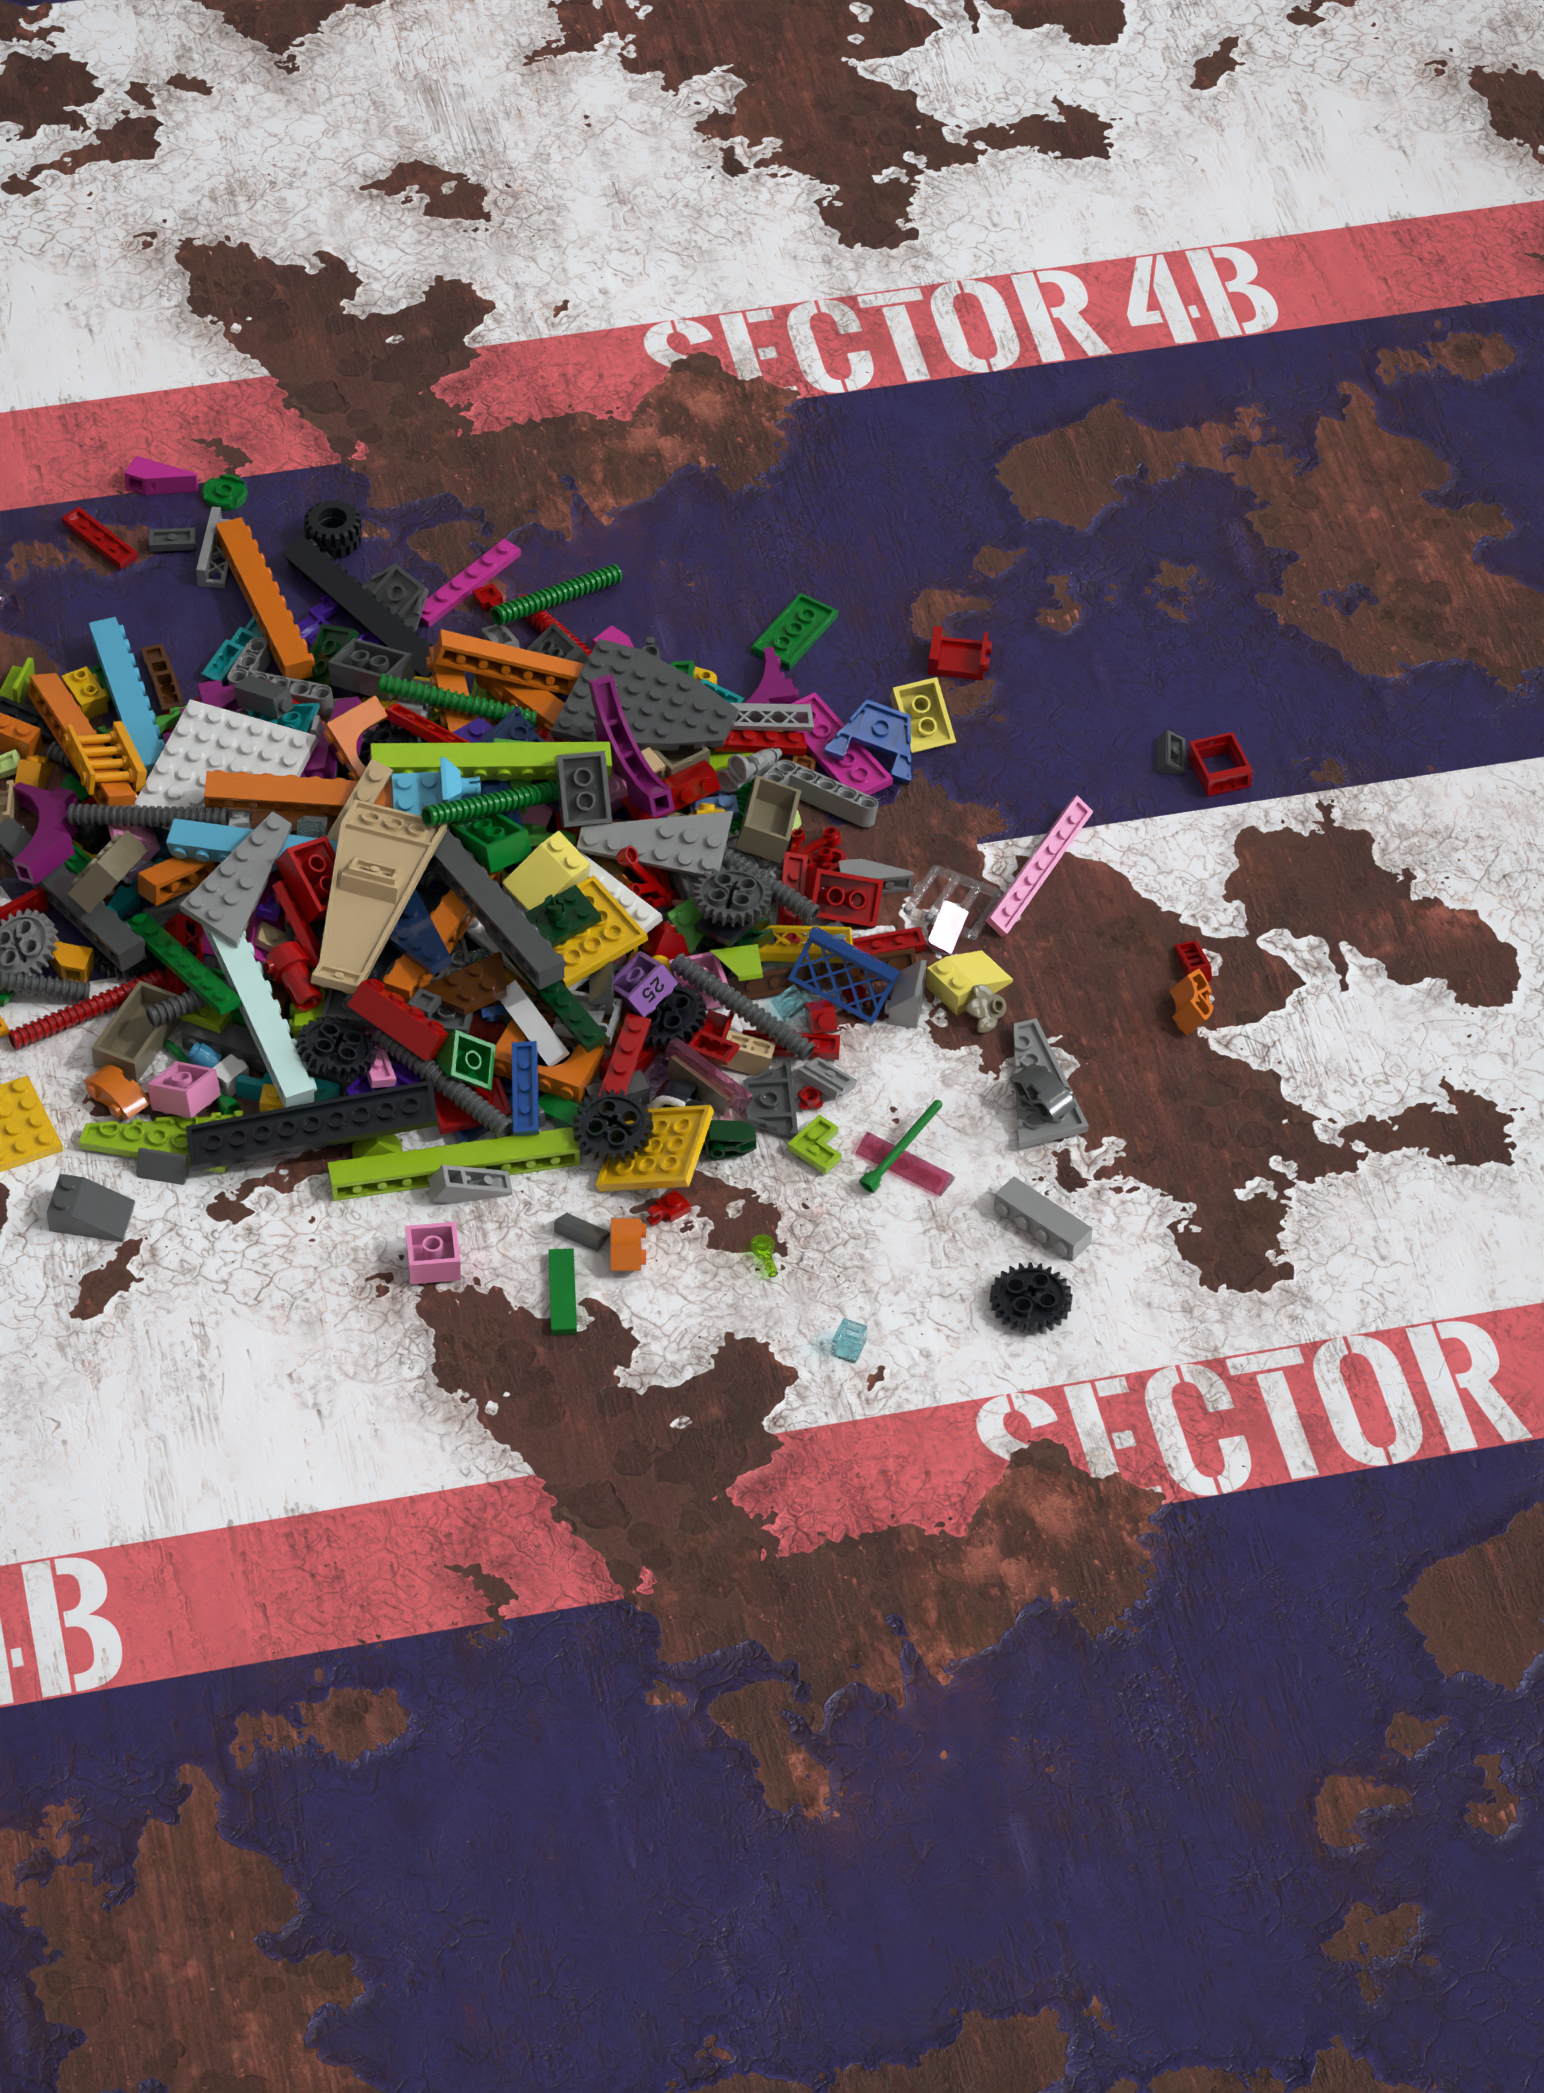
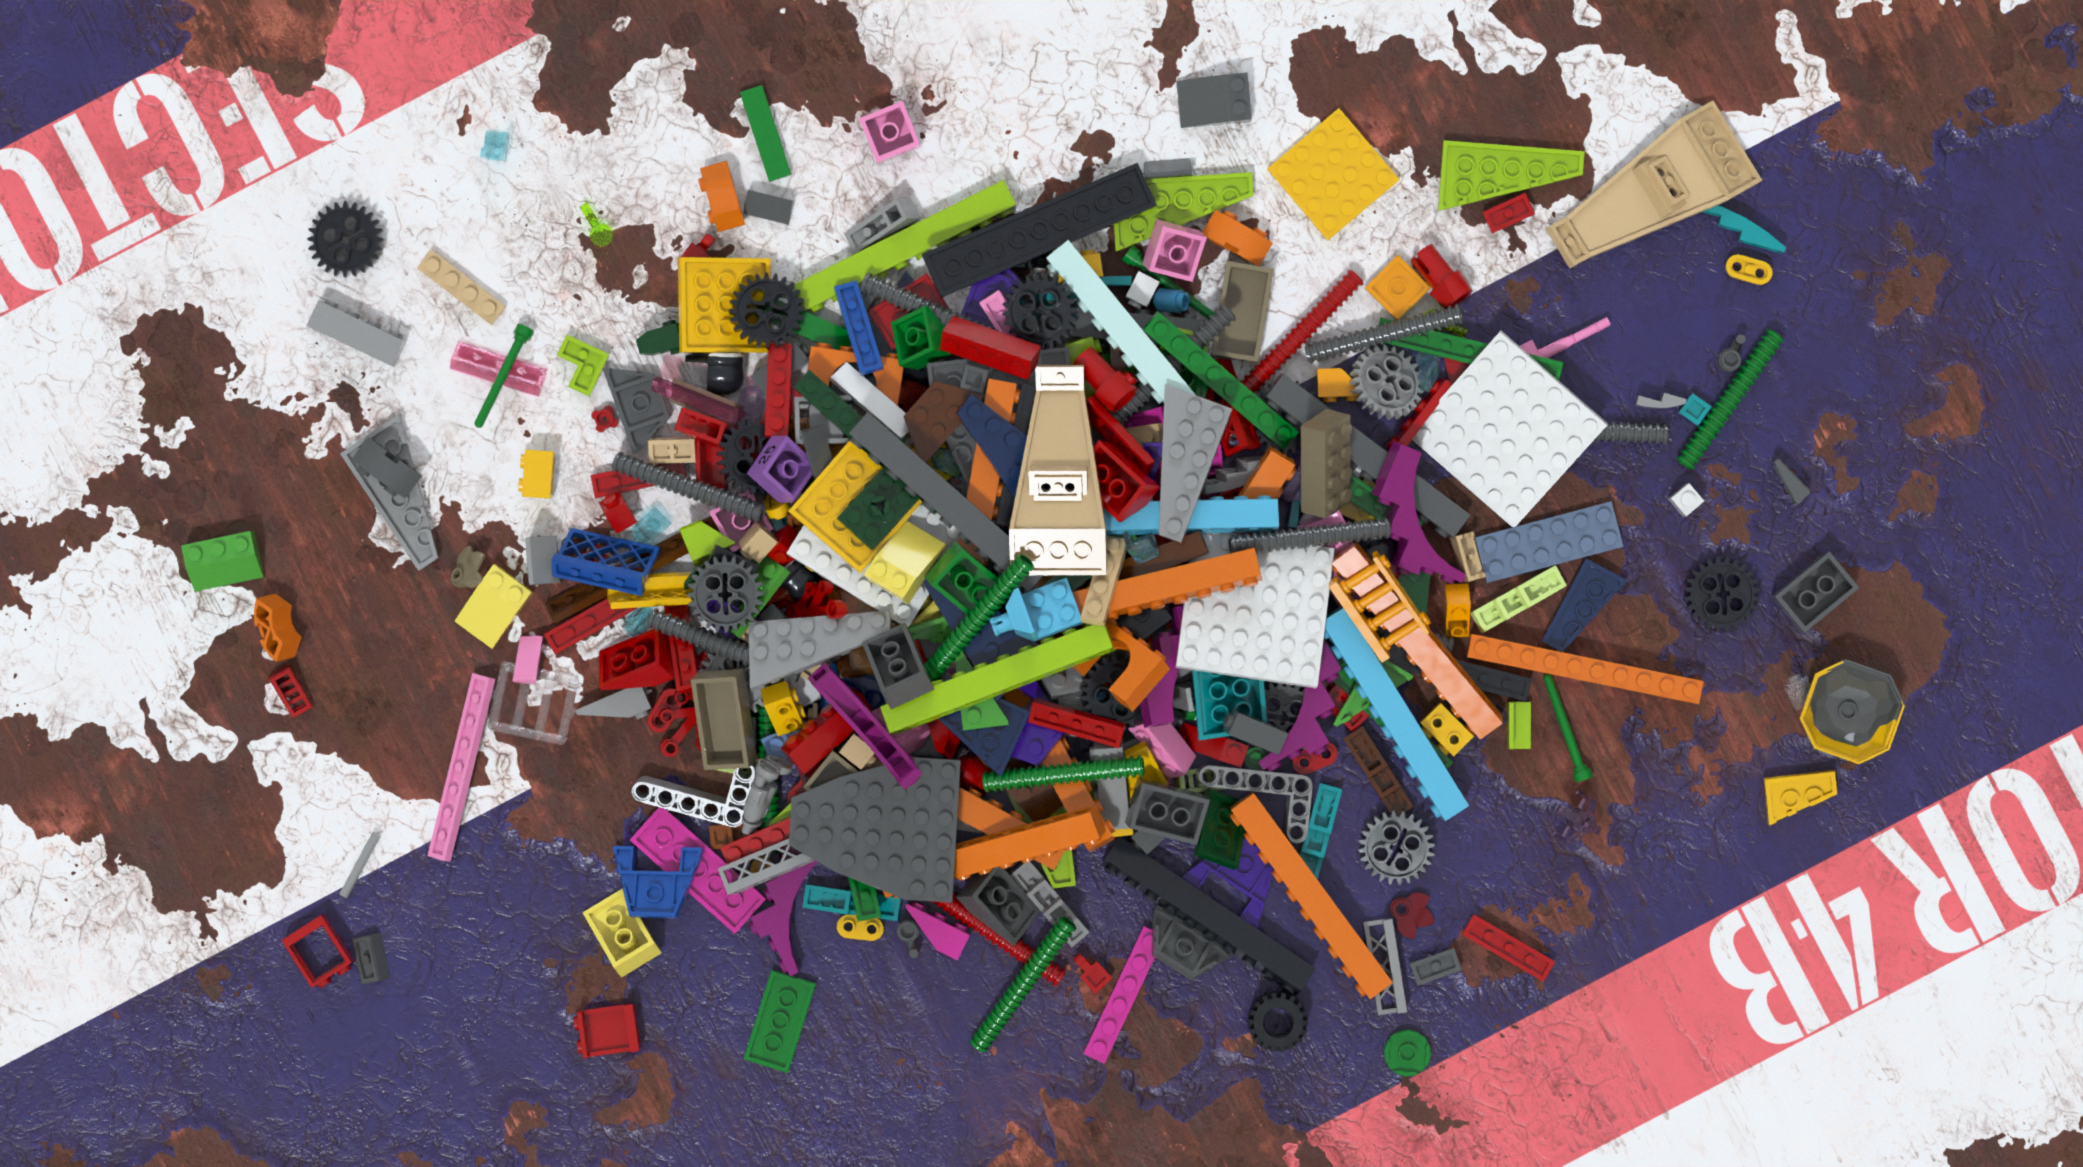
camera: 165 degrees right, 40 degrees up
dark pink slope [124,456,199,495] -> none
light grey plate [796,1057,857,1100] -> none
none -> bright green slope [181,531,264,592]
none -> light grey bar [339,832,381,898]
none -> tan plate [417,249,506,325]
none -> yellow brick [518,450,556,499]
none -> tan brick [738,523,778,563]
none -> gear [1358,808,1435,885]
none -> dark red plate [1390,892,1434,939]

